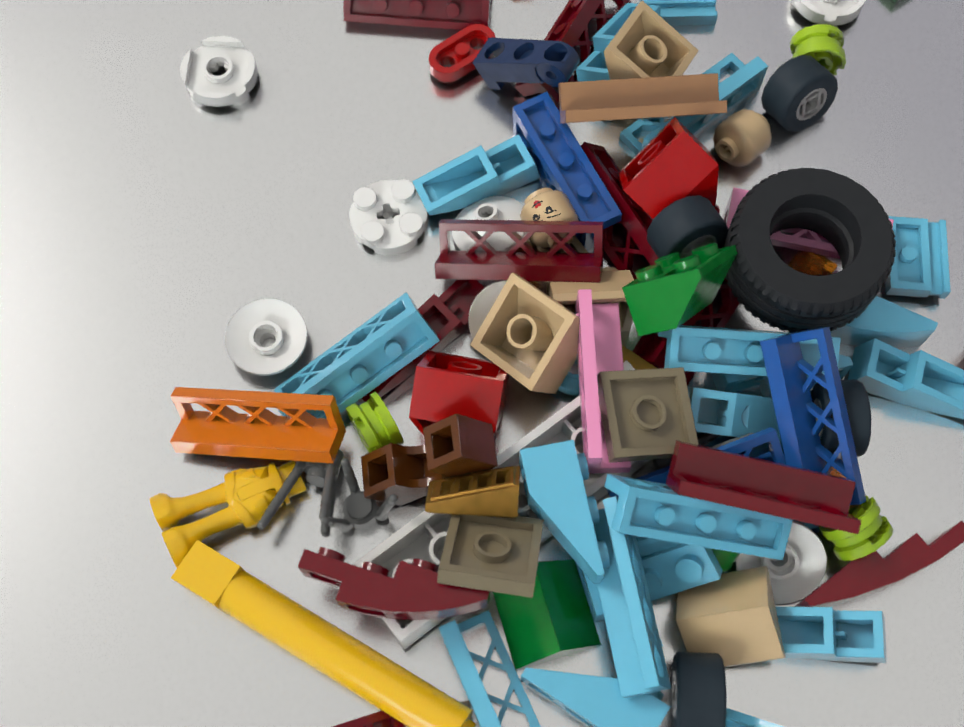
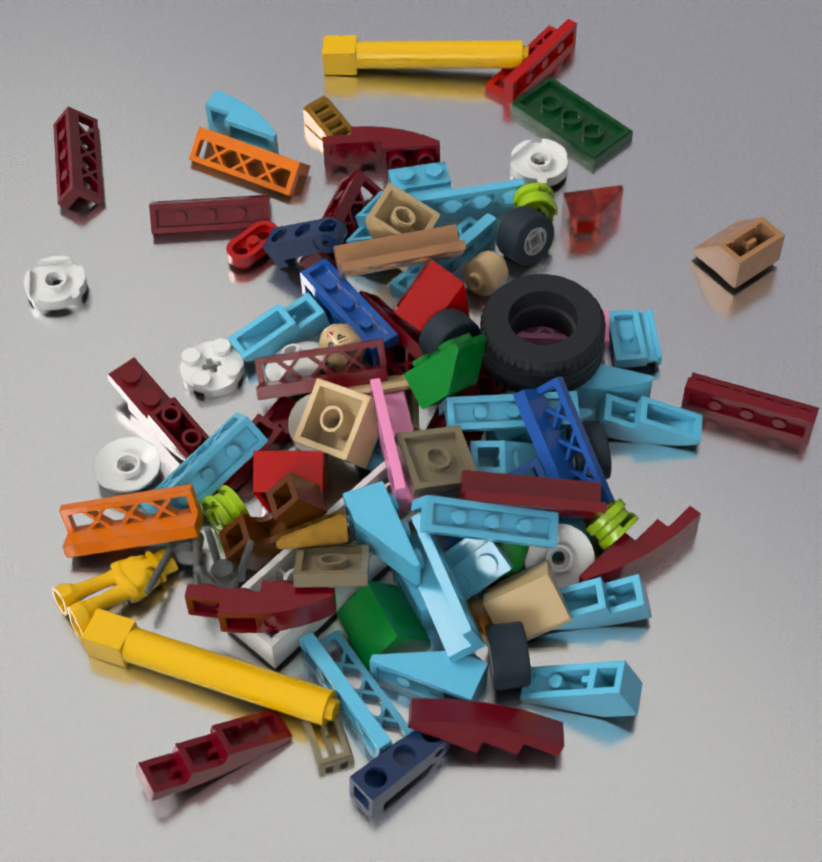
camera: 10 degrees left, 15 degrees down
none -> dark red slope [108,357,209,461]
none -> medium azure fence [412,179,524,224]
none -> clear orange plate [467,596,492,631]
none -> clear red slope [562,185,623,239]

